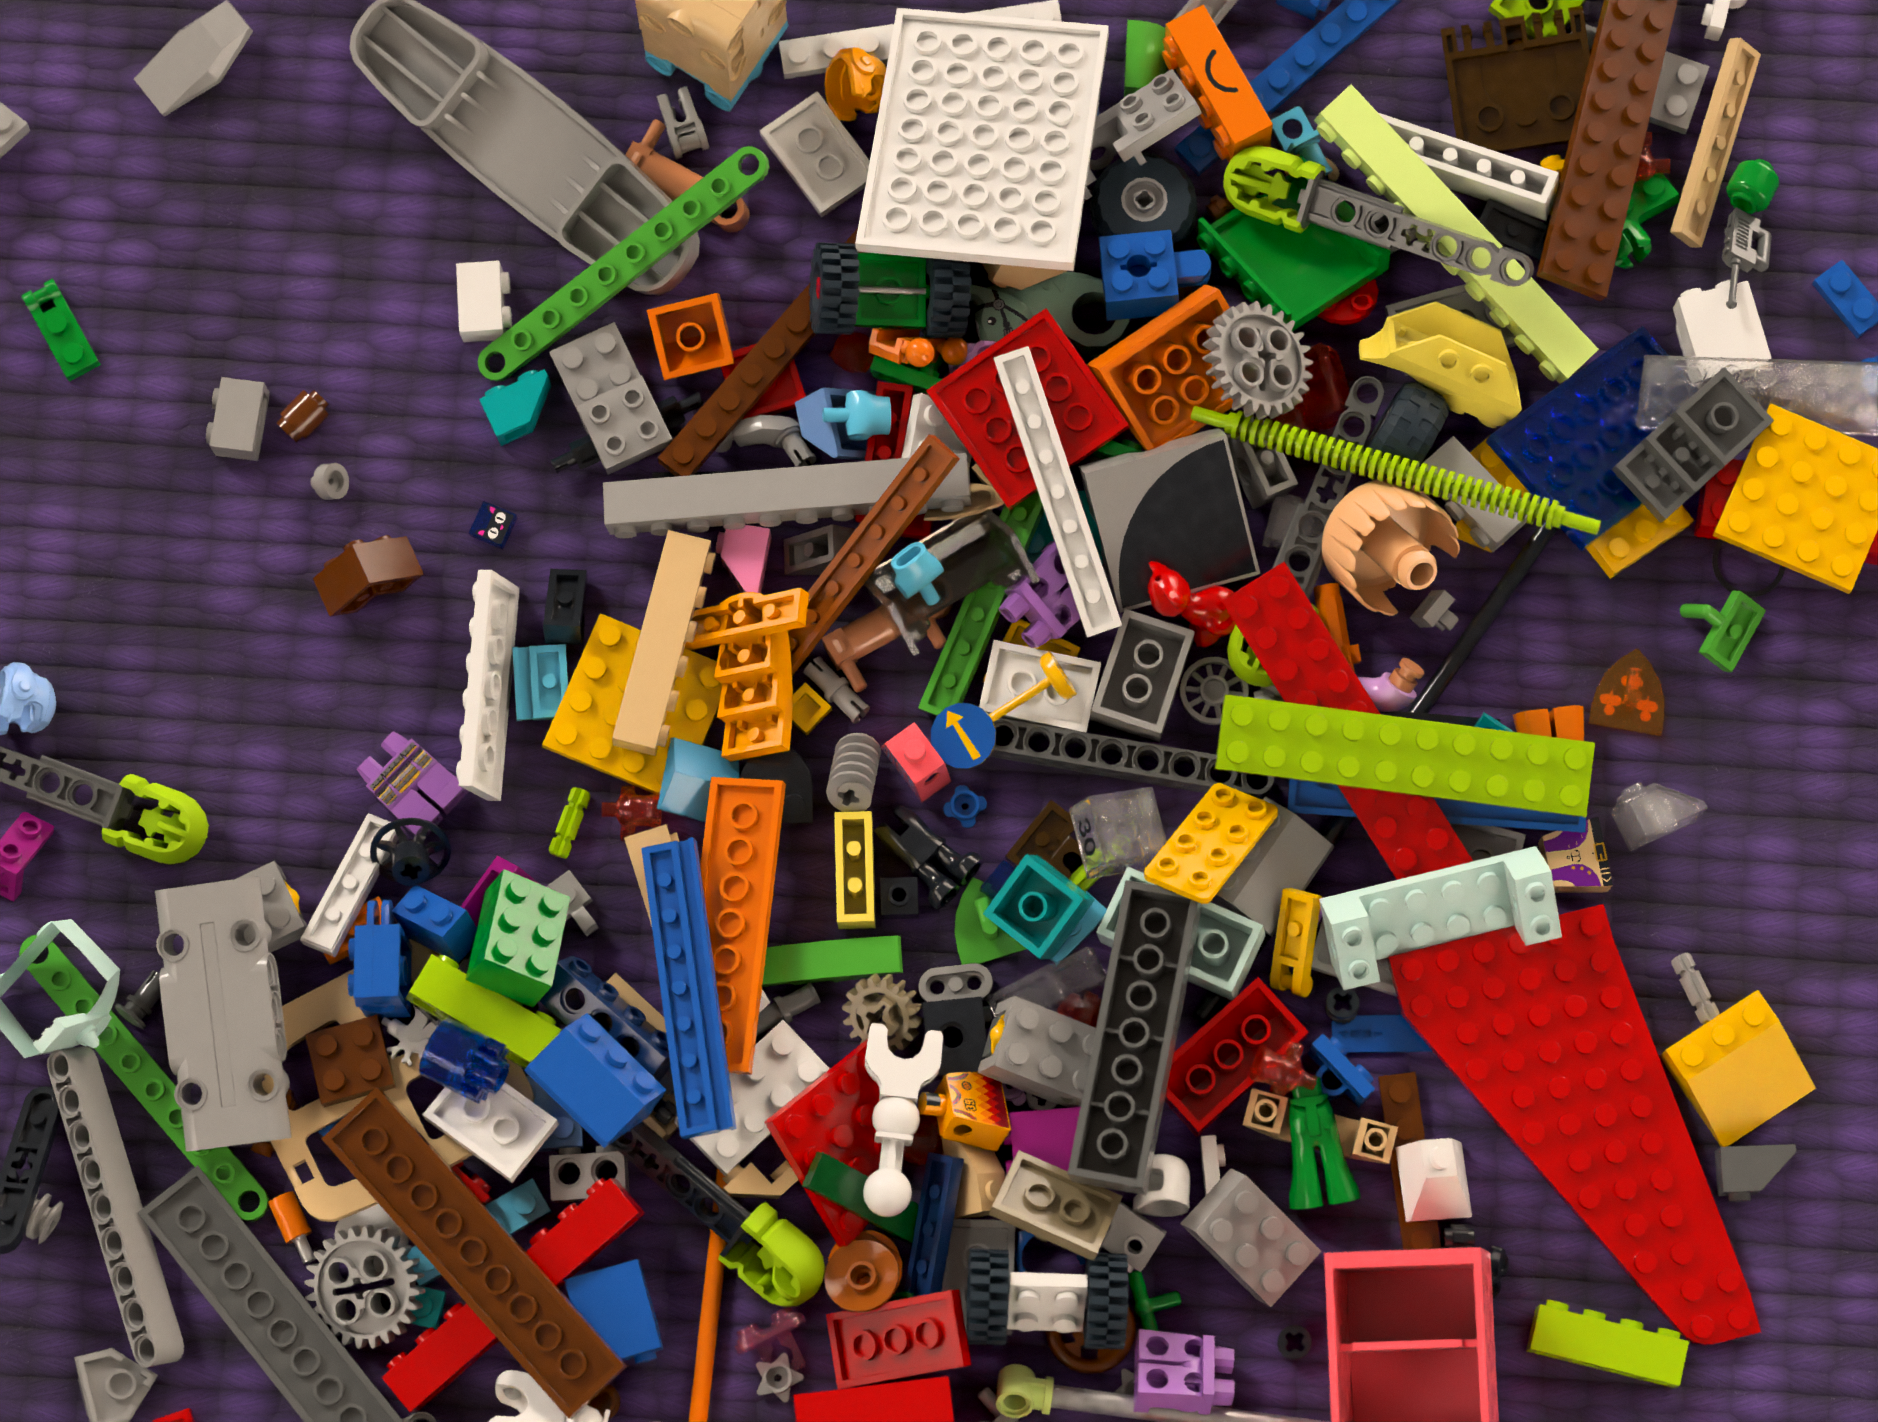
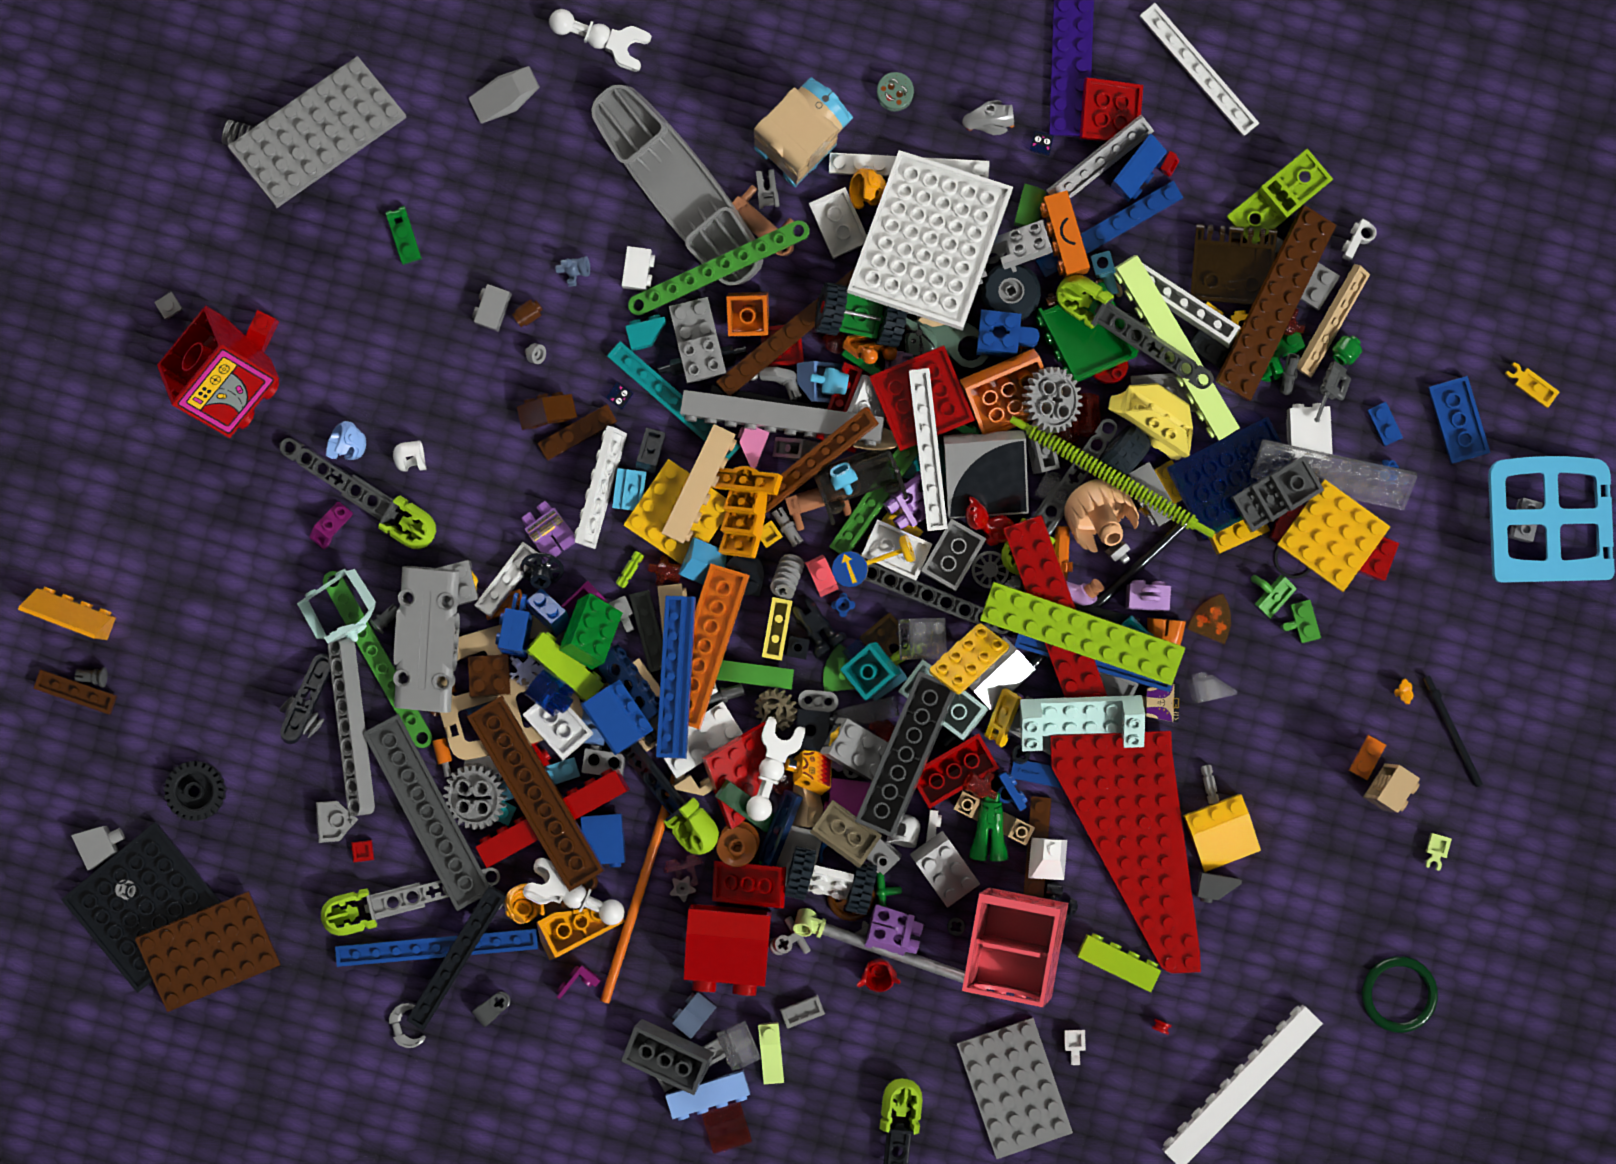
camera: 10 degrees right, 10 degrees up
none -> white helmet [393,440,427,471]
none -> reddish brown plate [538,404,617,461]
none -> sand blue piece [555,256,590,287]
none -> teal plate [607,341,741,461]
none -> pearl dark grey plate [629,590,663,673]
none -> lavender brick [1125,580,1171,611]
none -> dark grey pin [1279,353,1300,395]
none -> bright green plate [1280,600,1321,644]

